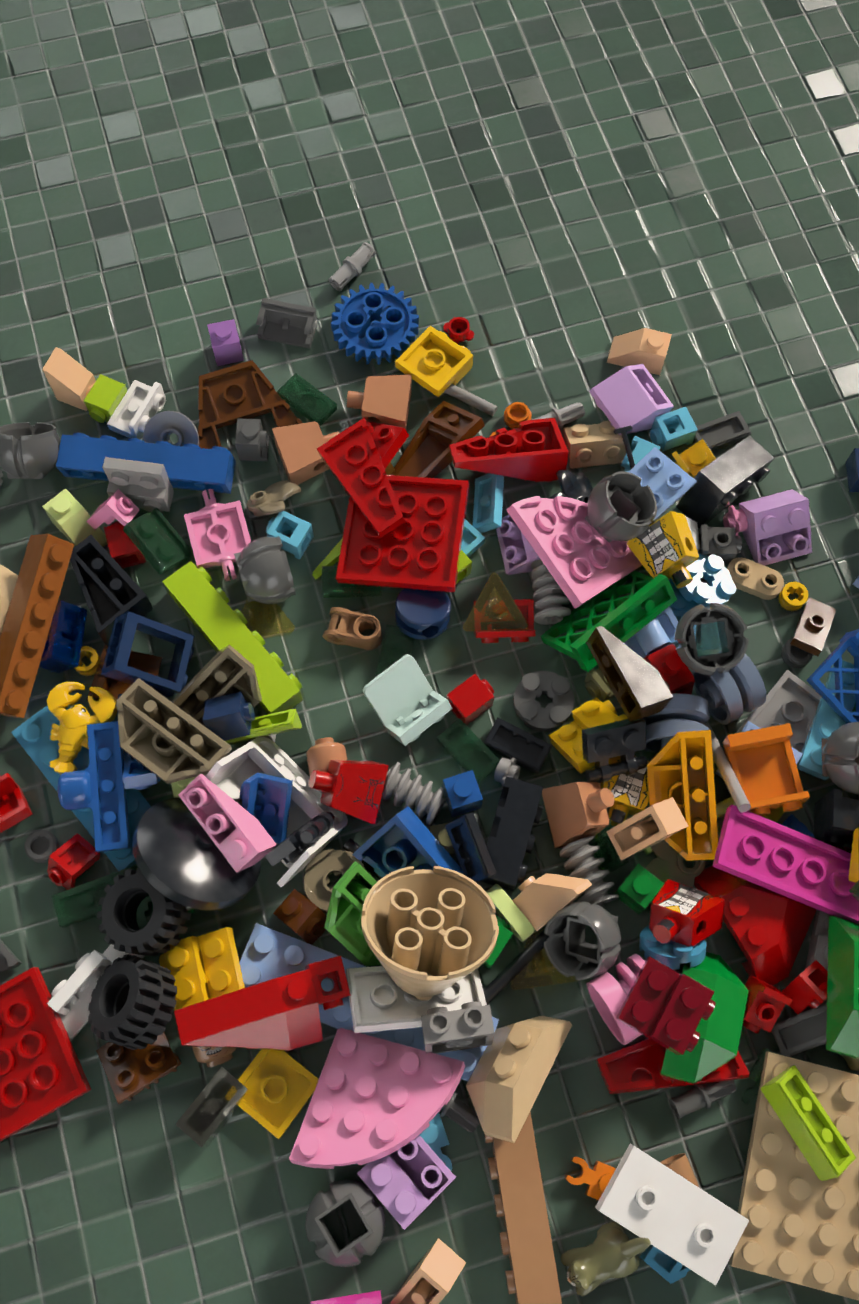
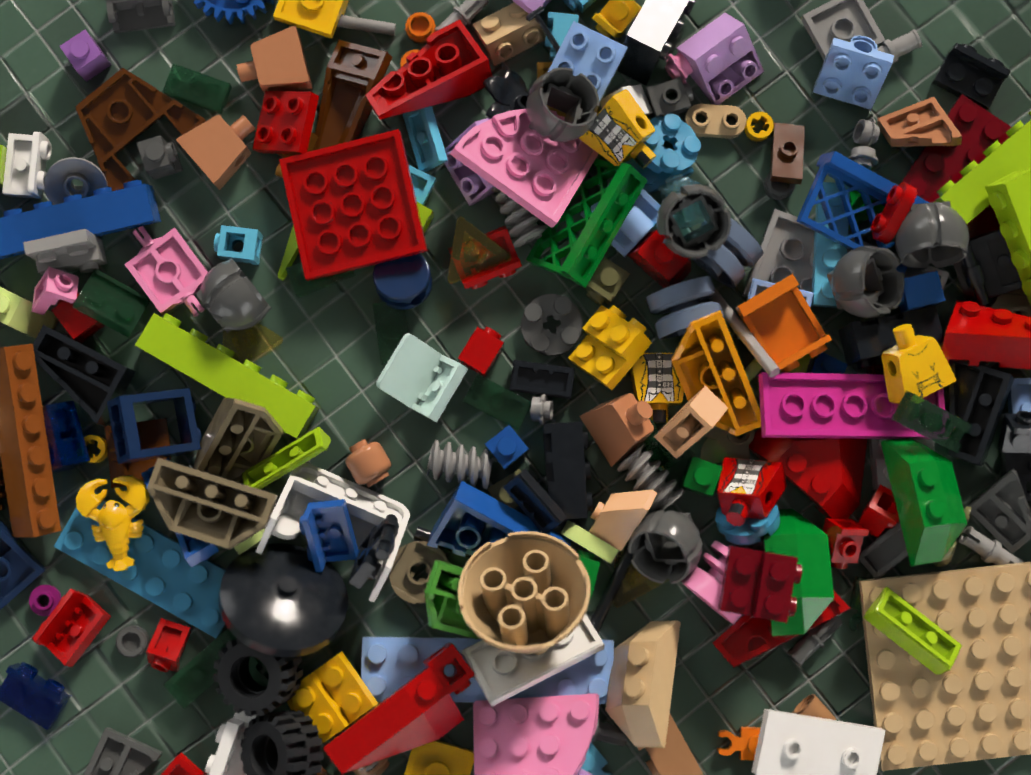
camera: 20 degrees left, 15 degrees up
blue plate [57,721,131,853] -> none
bright pink slope [178,774,277,873] -> none
dark blue brick [203,691,255,741] -> none
dark tan plate [246,480,302,516] -> none
reddish brown bracket [273,889,327,945] -> none
red torso [309,760,389,824] -> none
red wing [317,417,405,538] -> none
medium nougat piece [323,607,382,650] -> none
light grey plate [421,1001,495,1054] -> none
black plate [582,718,648,782] -> none
slope [586,626,673,722] -> none

